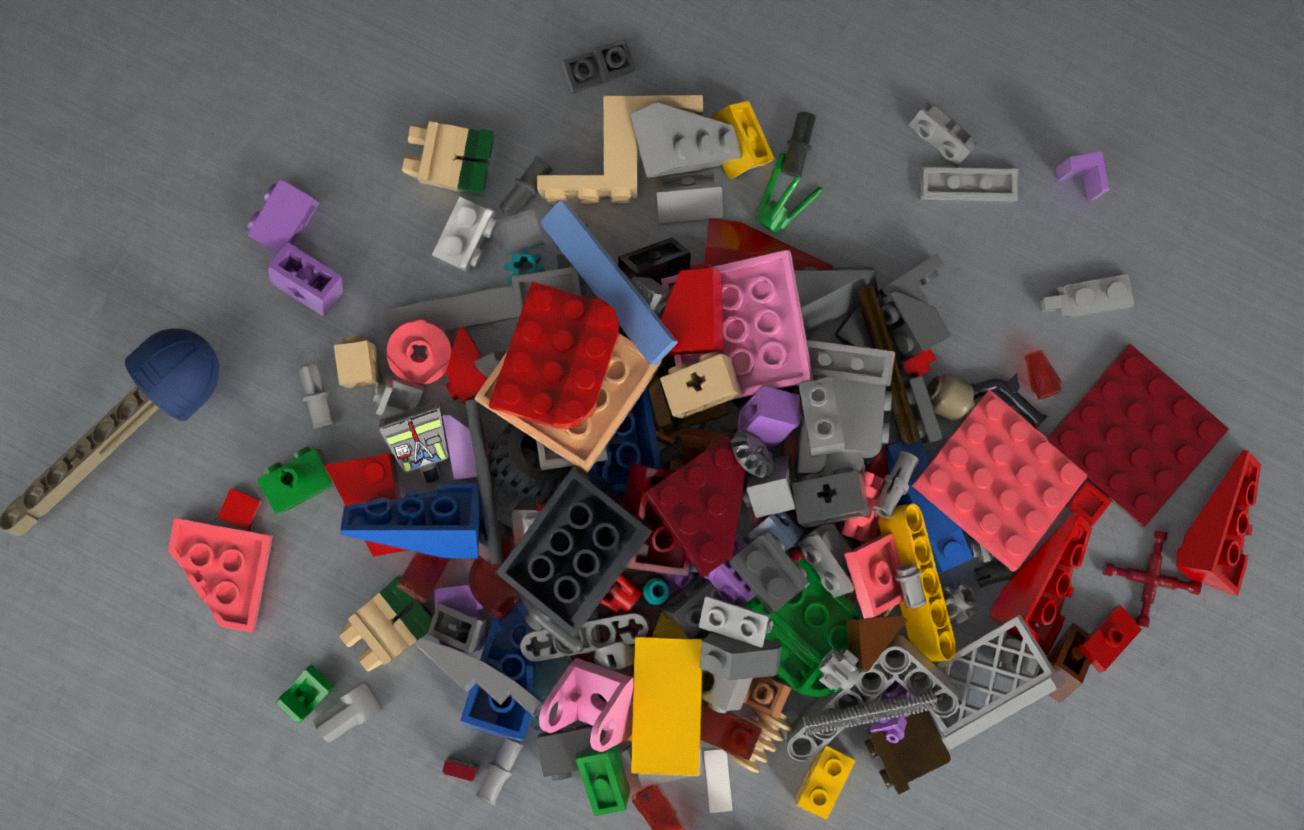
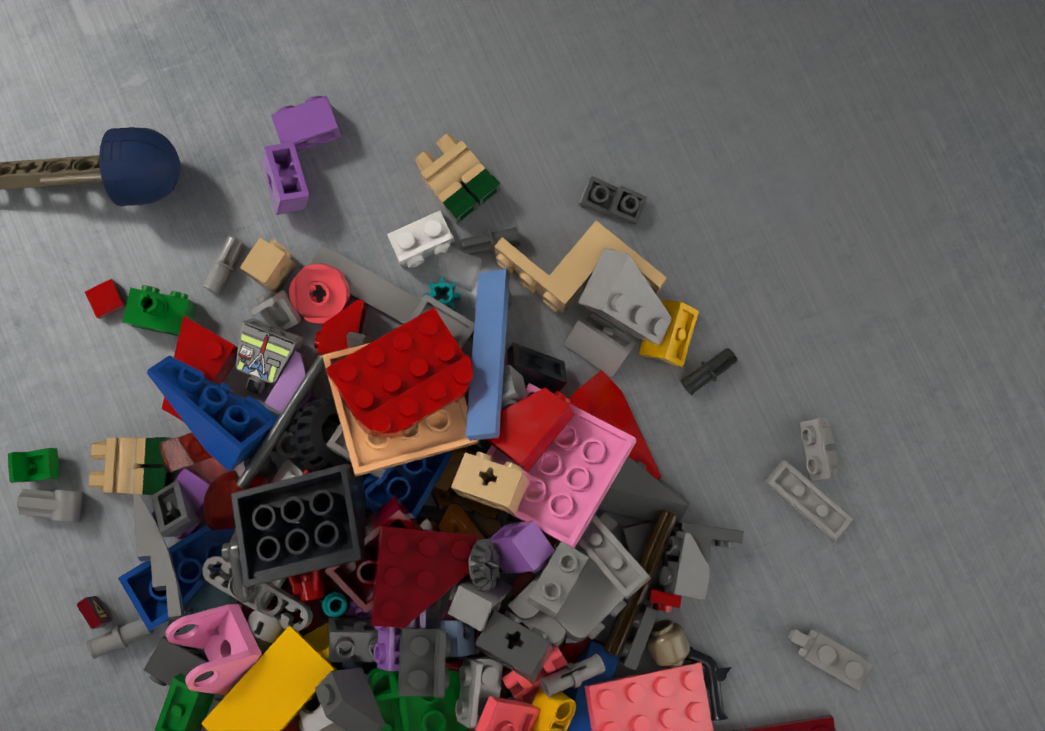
camera: 40 degrees right, 5 degrees down
coral plate [168,518,273,632] -> none
light grey hinge [699,595,773,648] -> none
green plant [755,152,823,234] -> none
clear red cone [1024,350,1062,401] -> none
medium lavender panel [1056,151,1109,201] -> none

